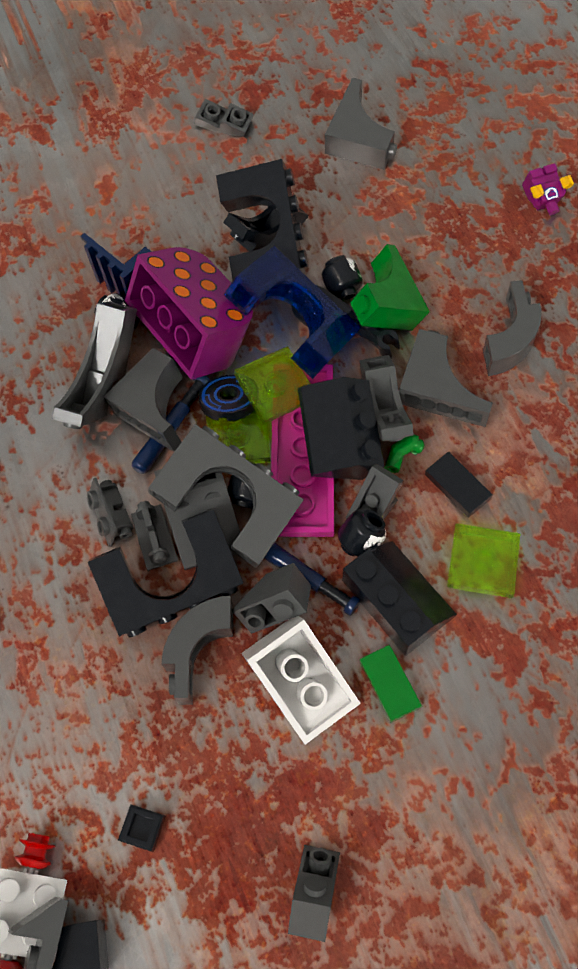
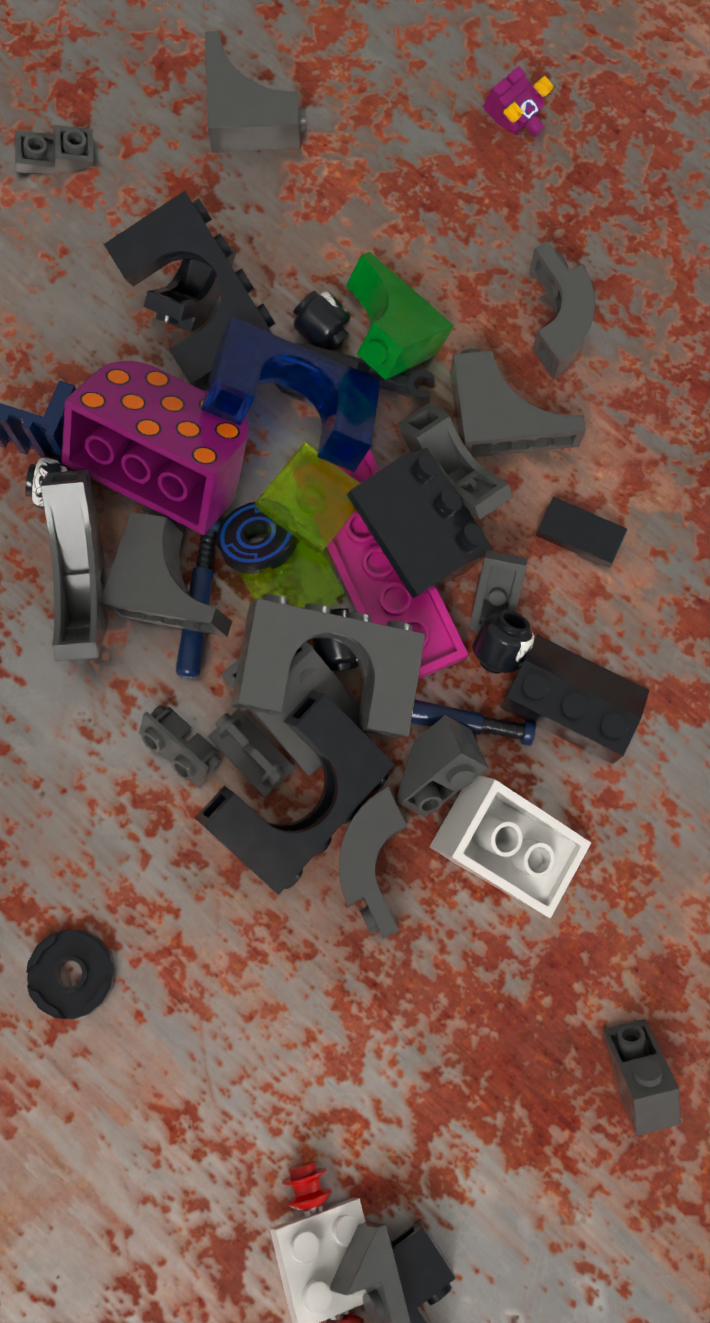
camera: 30 degrees left, 10 degrees up
black tile [118,804,166,852] -> none
green tile [359,645,422,723] -> none
green arm [384,434,425,473] -> none
clear neon green plate [447,523,520,598] -> none

